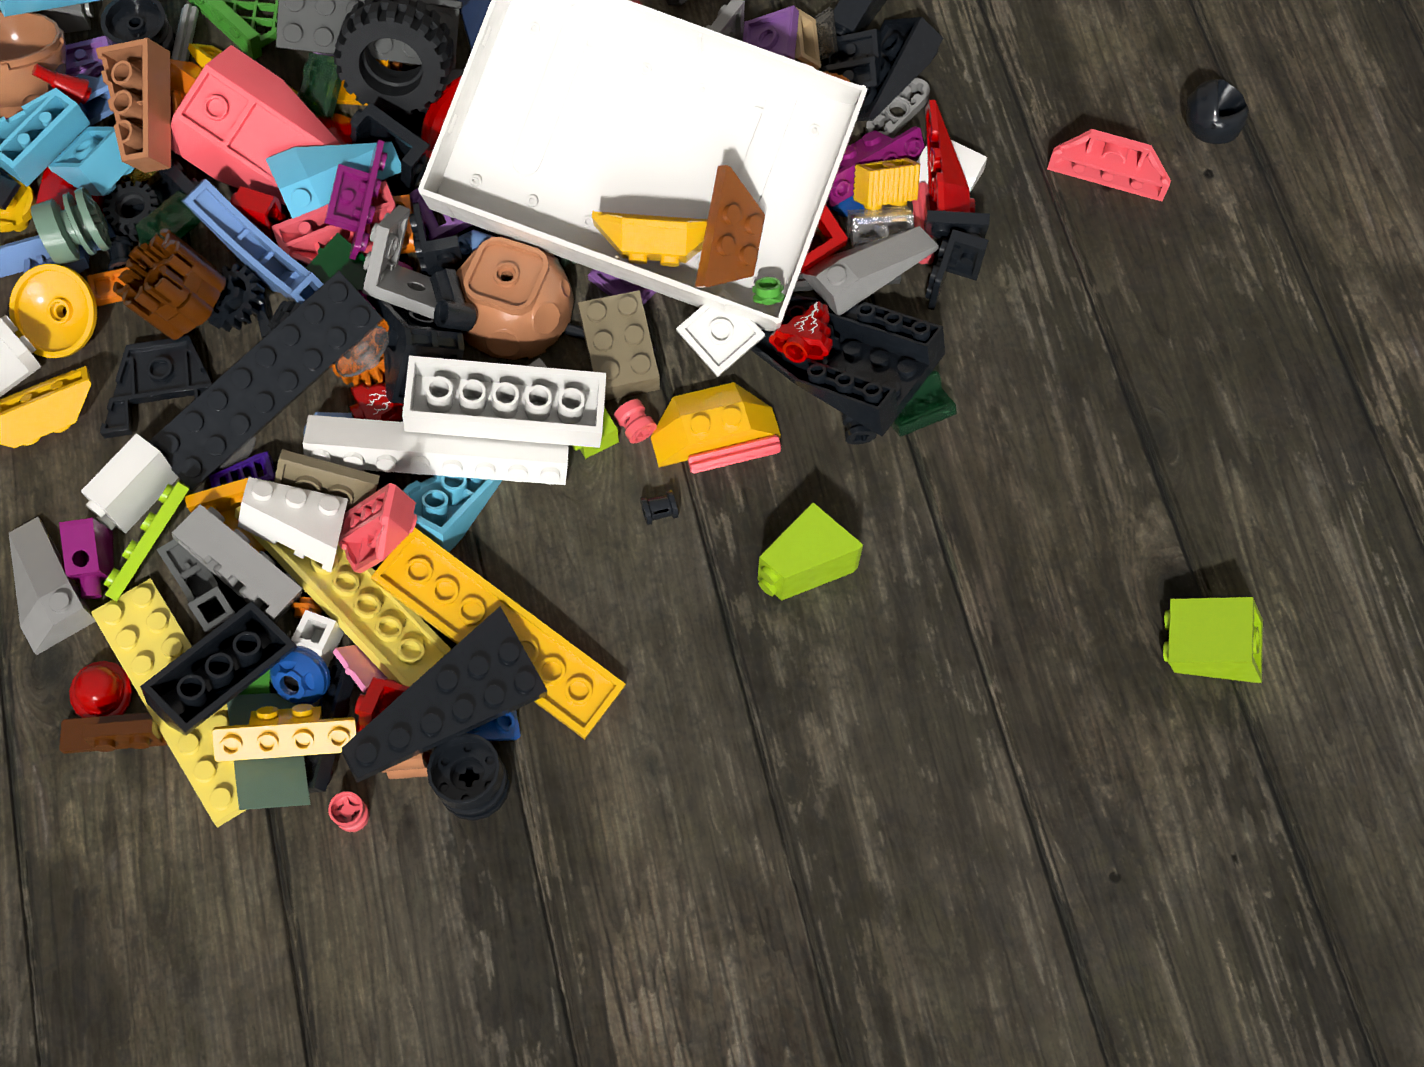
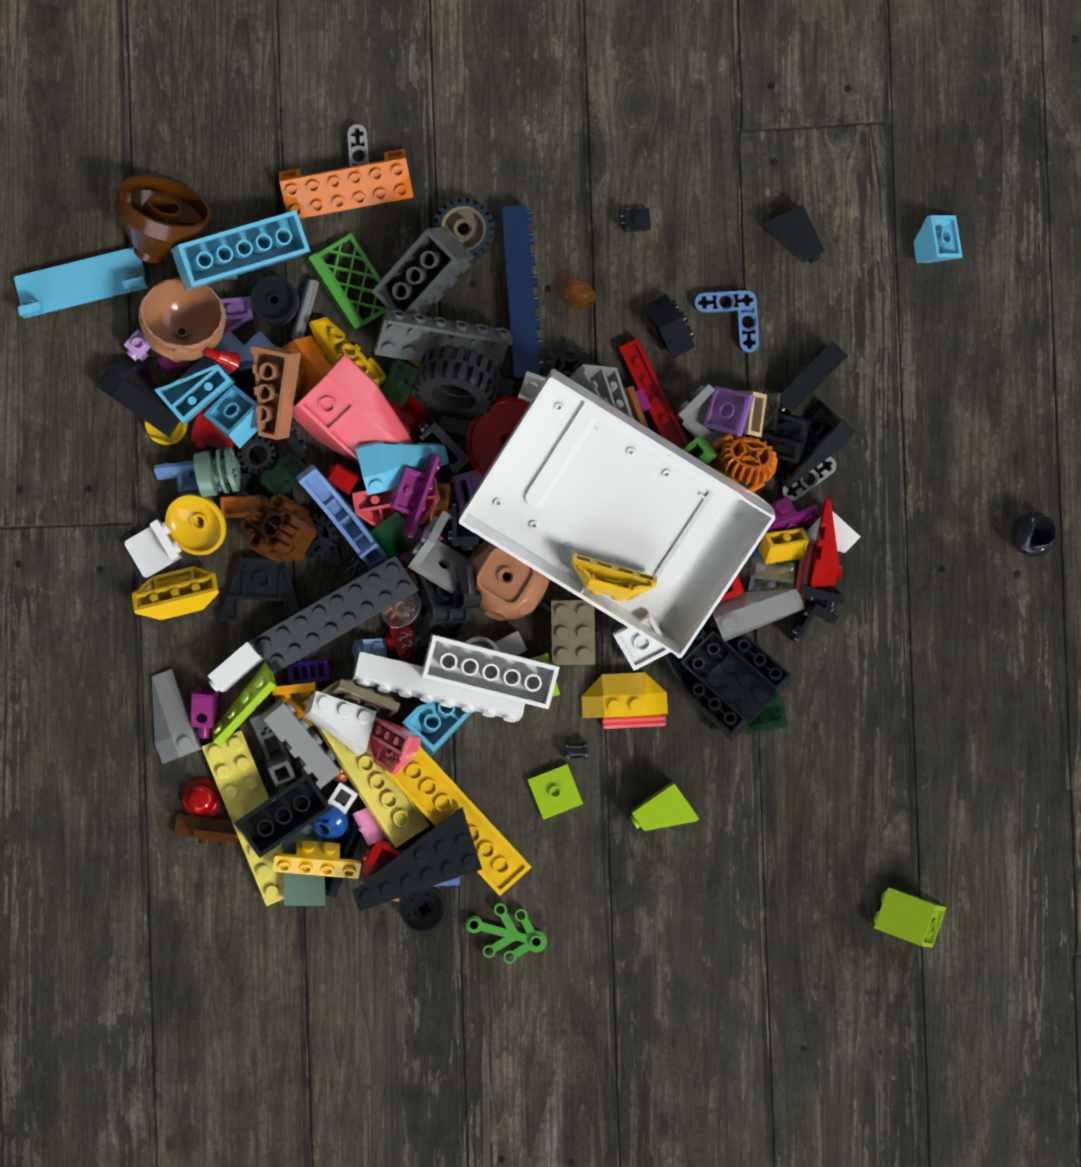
camera: 10 degrees right, 20 degrees up
coral wheel [328,791,370,832] -> none
coral wheel [614,399,657,444] -> none
dark orange wing [695,165,765,288] -> none
bright green plate [752,277,785,305] -> none
red rock [769,301,833,363] -> none
coral wedge [1047,129,1171,202] -> none
none -> bright green plant [465,903,547,964]
none -> lime plate [528,764,583,820]

